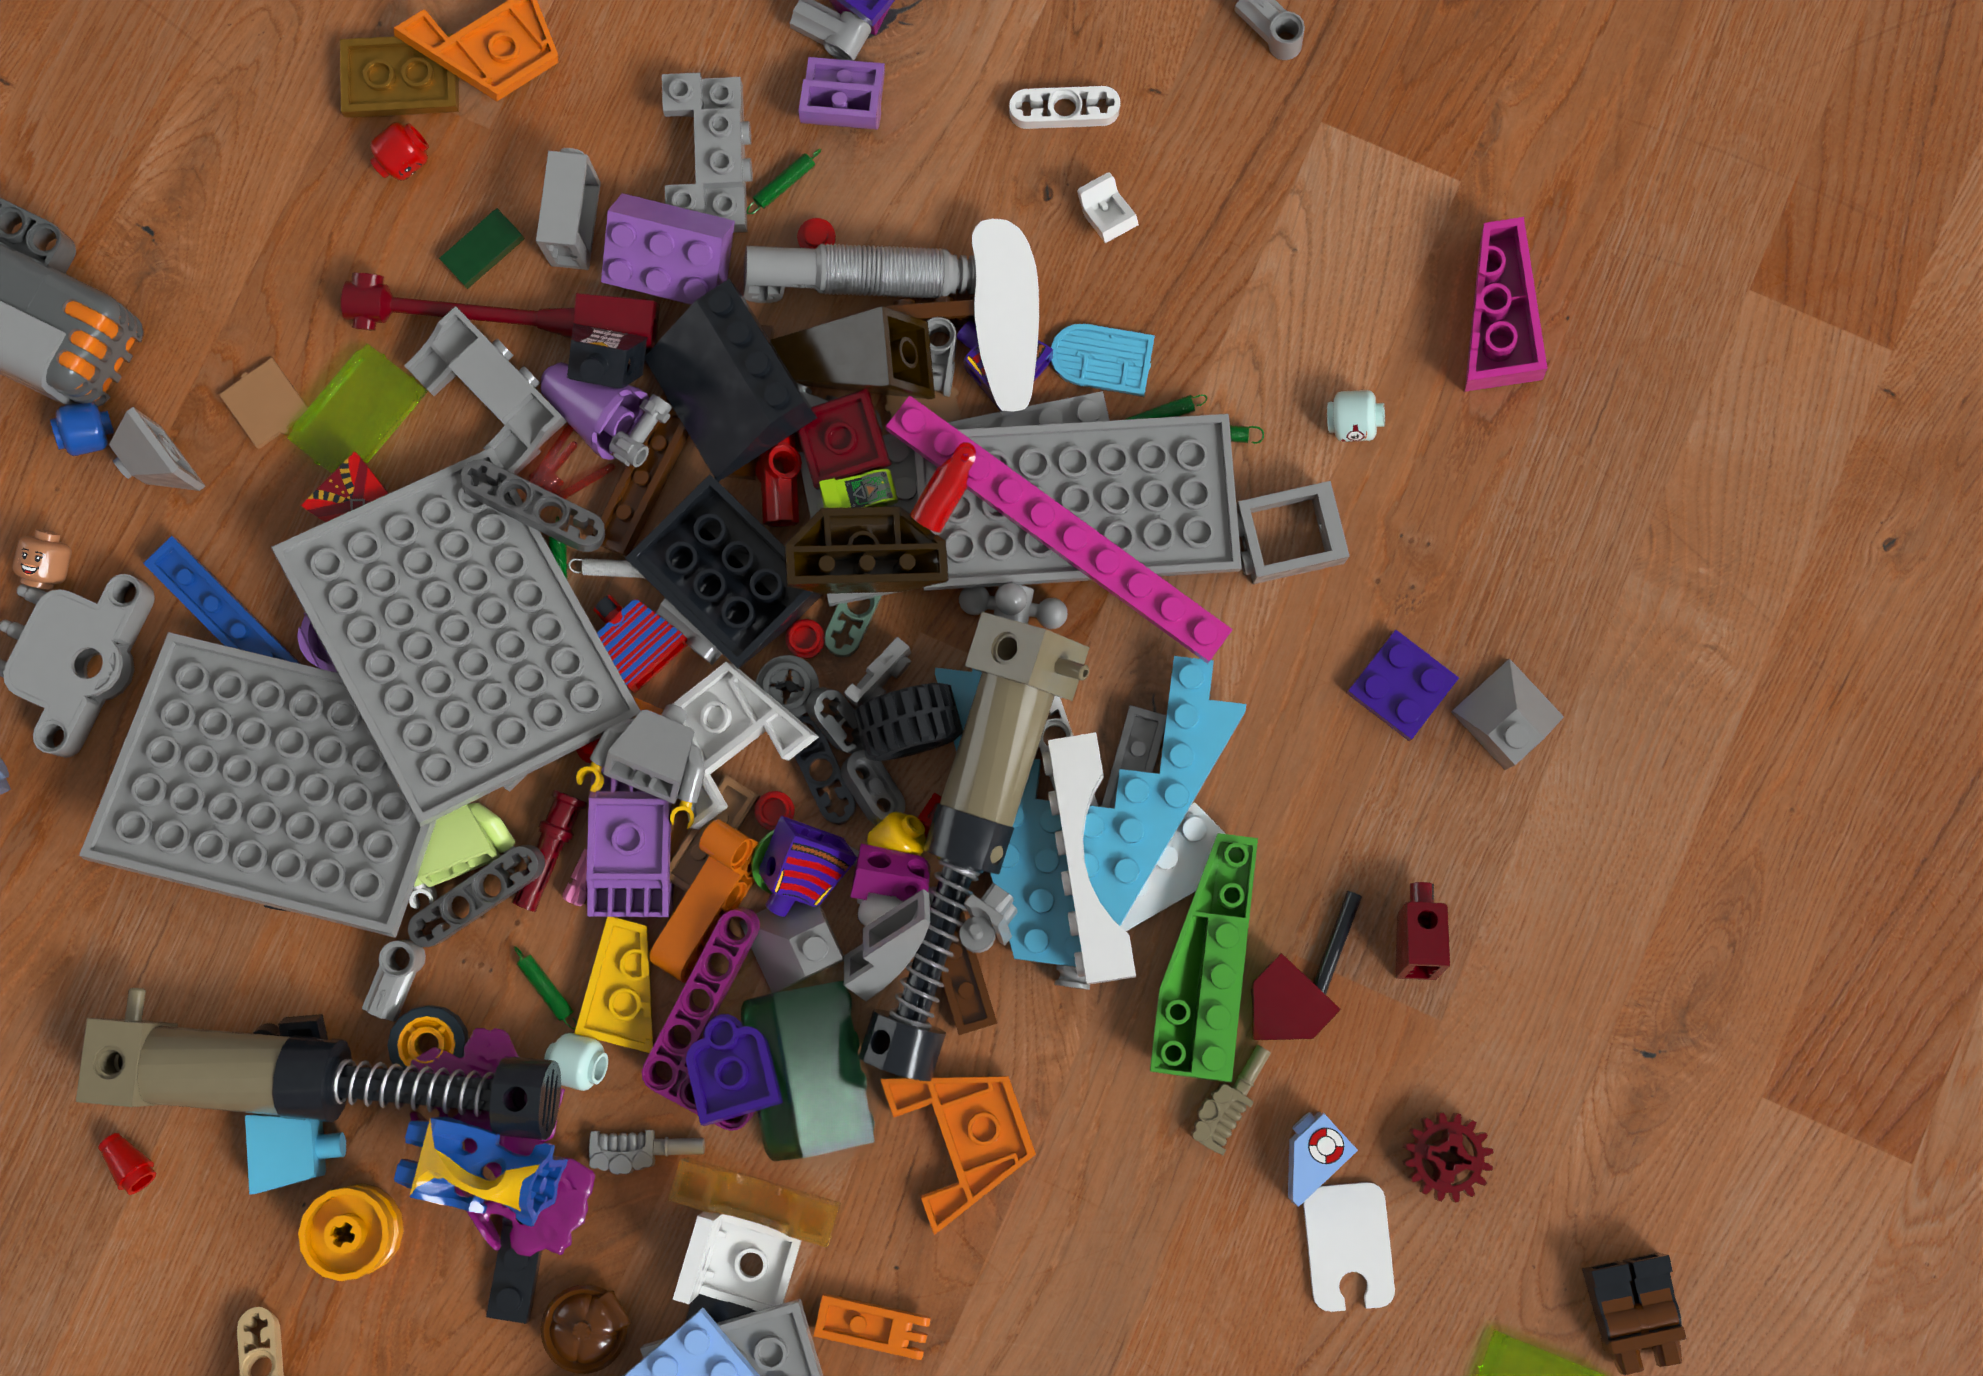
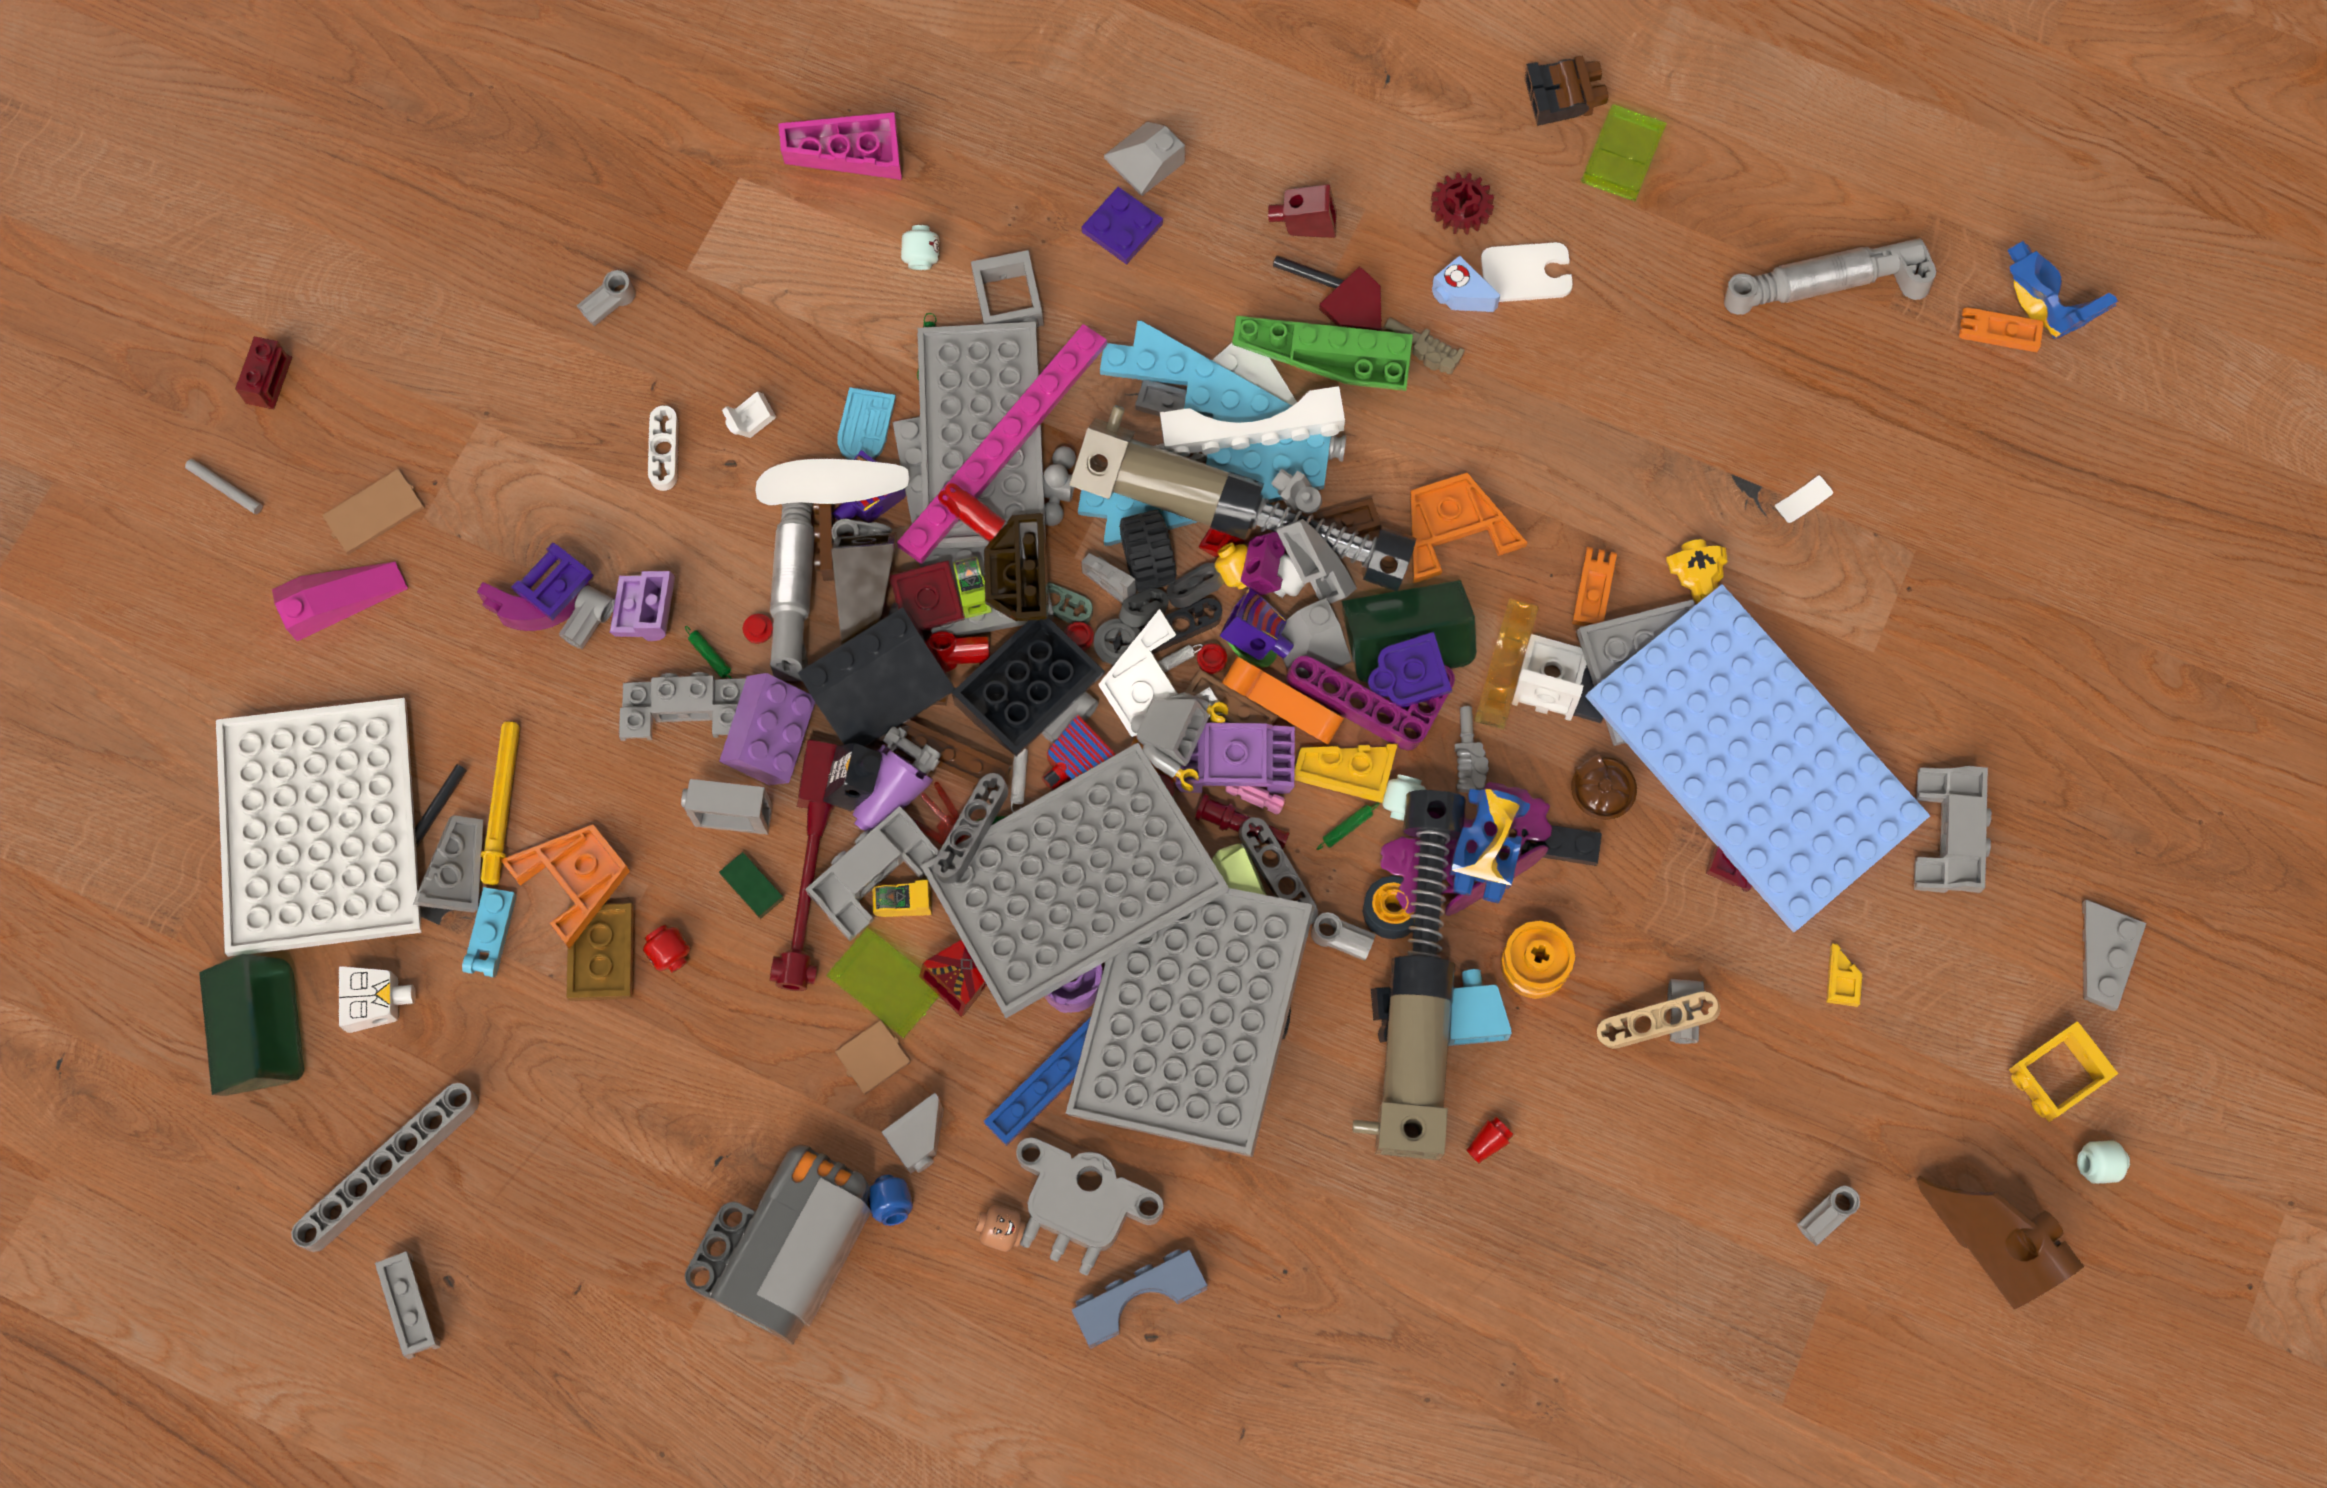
camera: 90 degrees left, 10 degrees down
green piece [1125,394,1208,420] -> none
none -> yellow leg [872,880,932,917]
none -> white piece [1158,644,1203,672]

